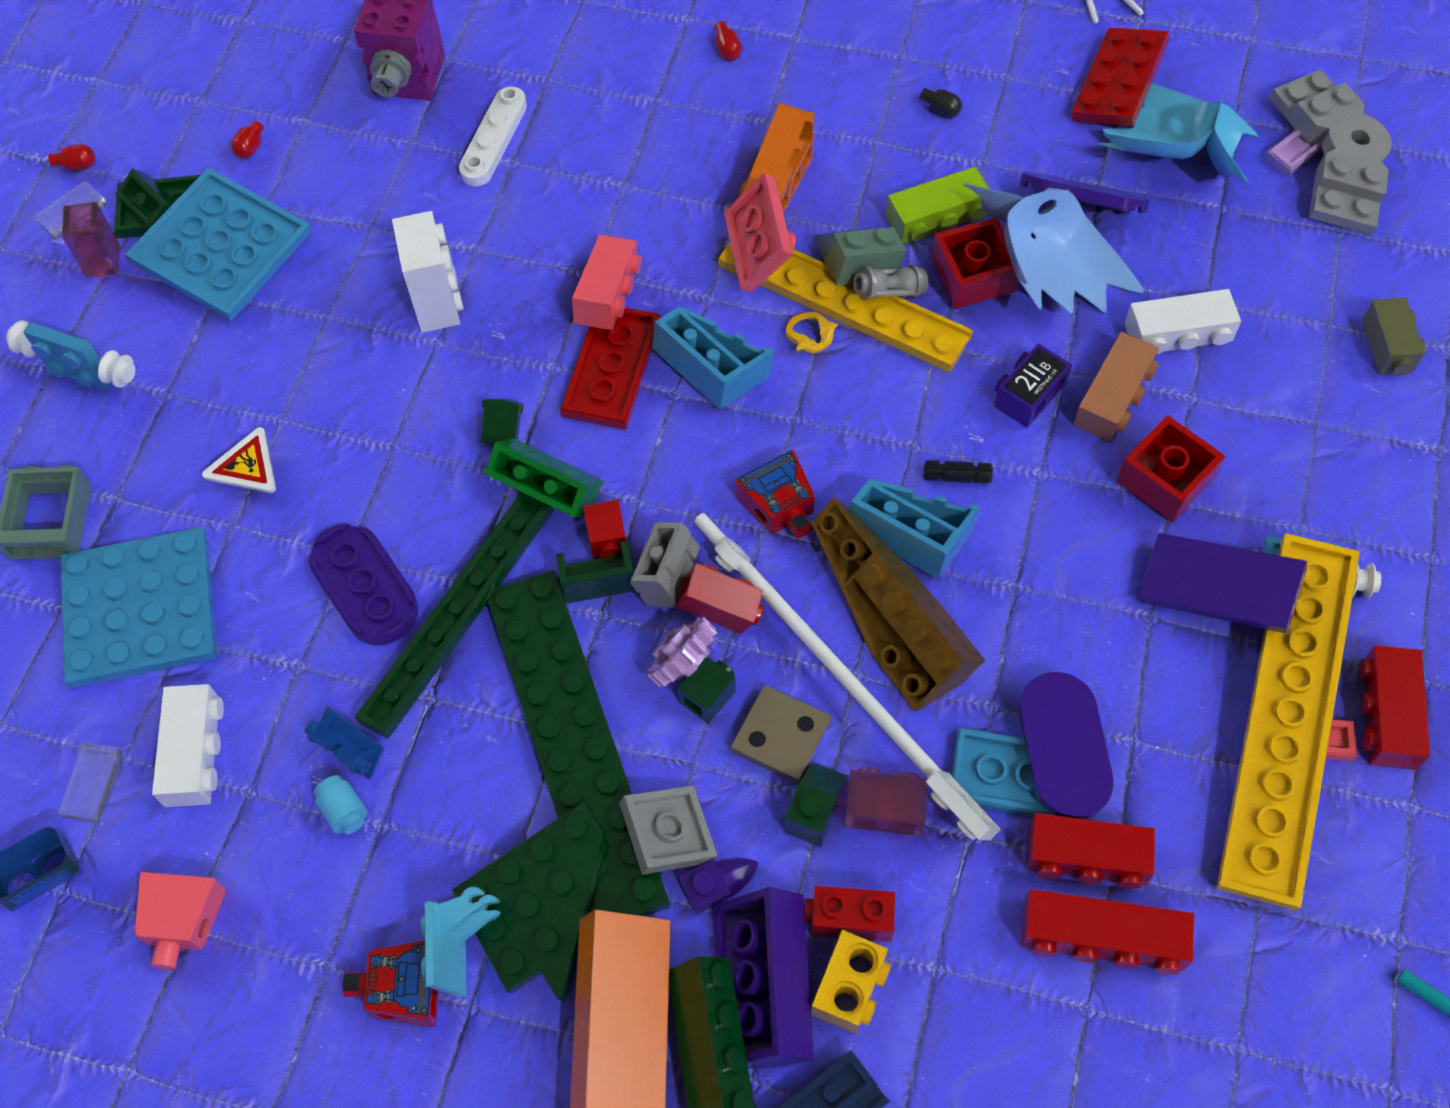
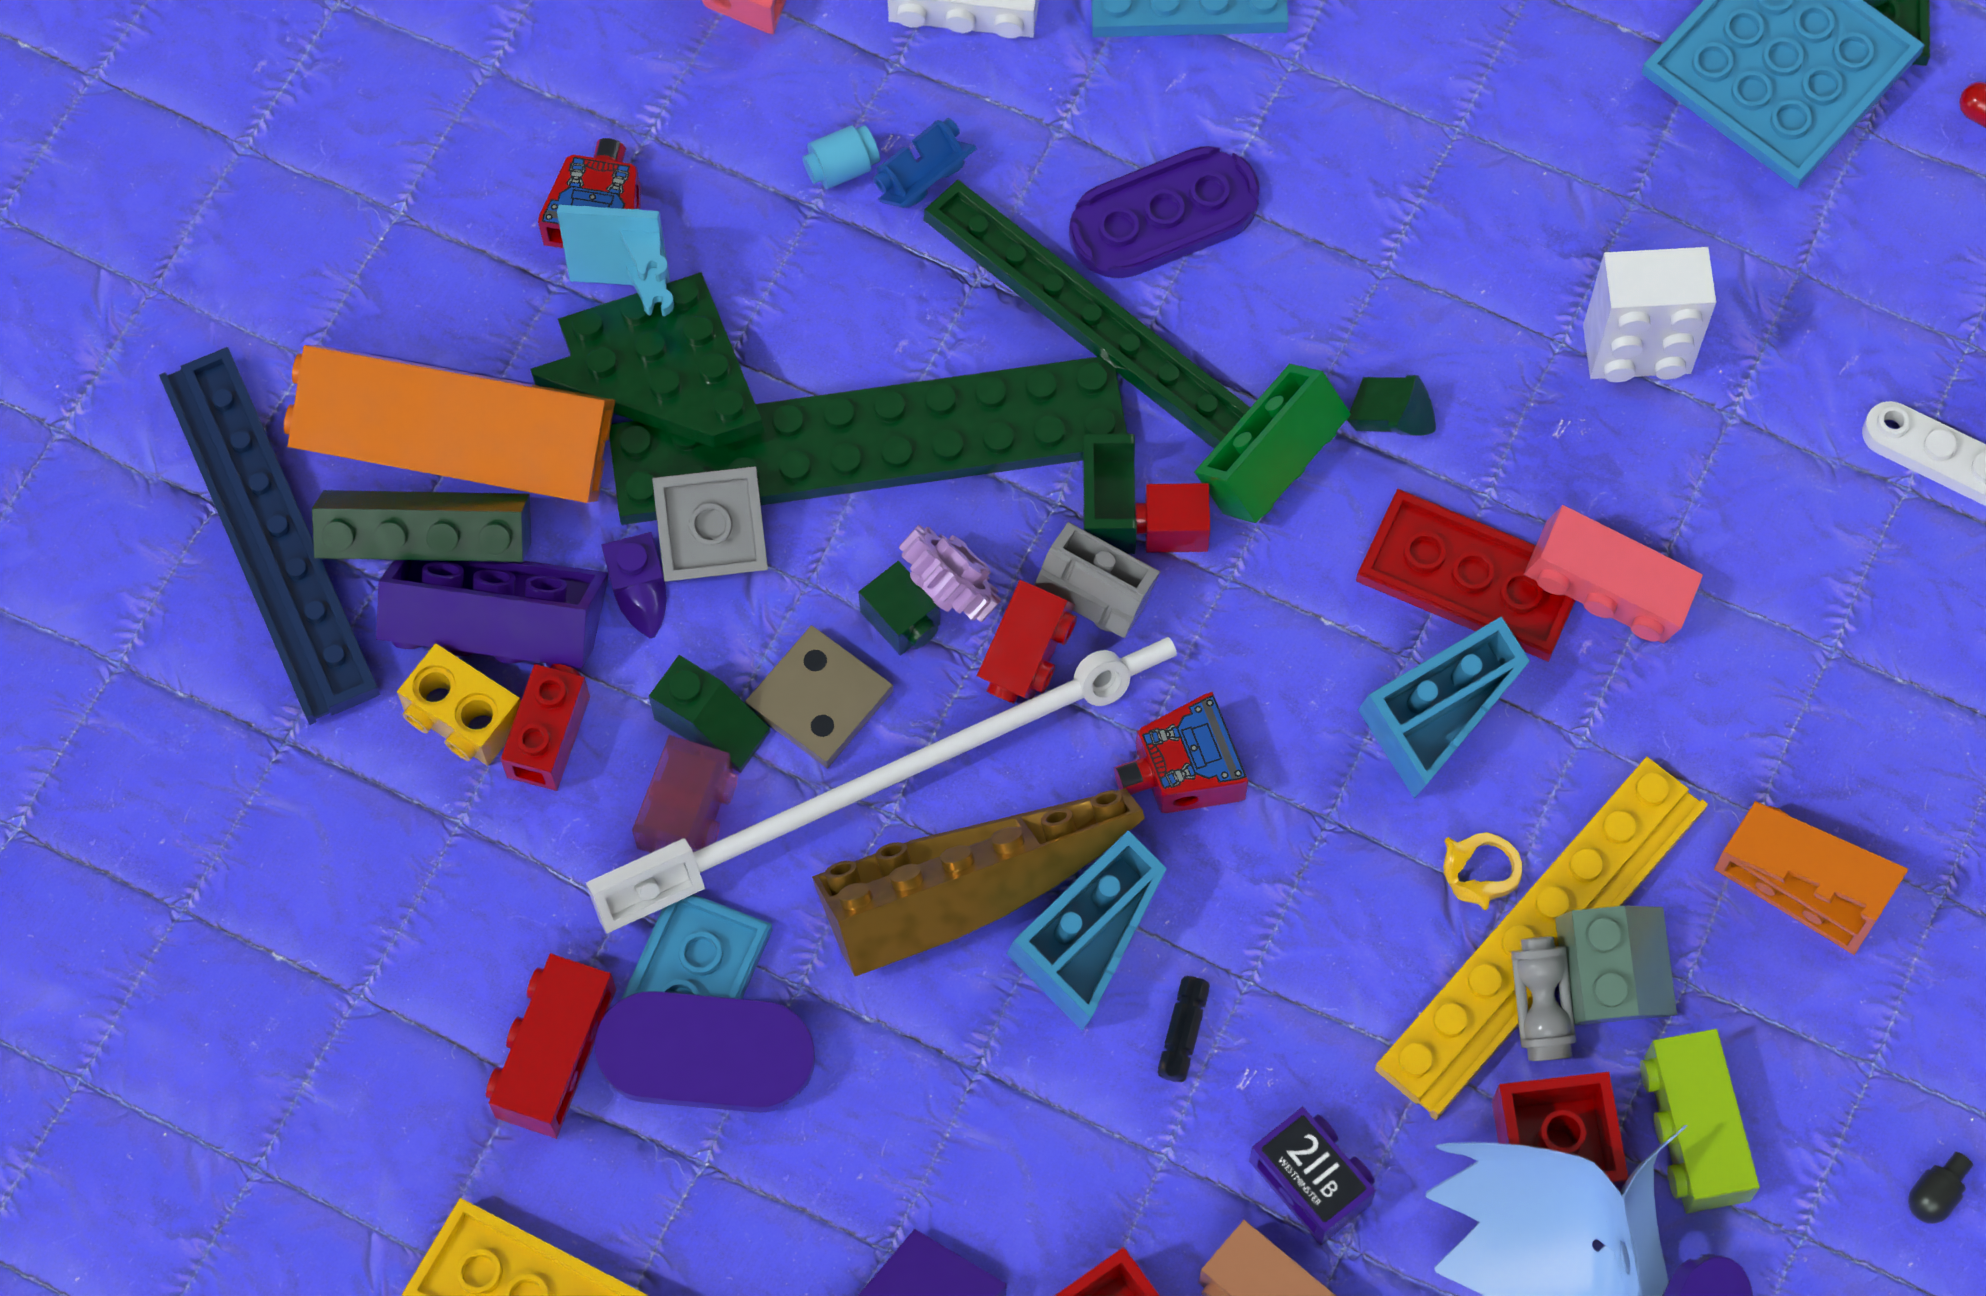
camera: 100 degrees right, 5 degrees up
piece [202,427,276,493] -> none
coral plate [724,173,796,293] -> none
red brick [1021,889,1194,975] -> none

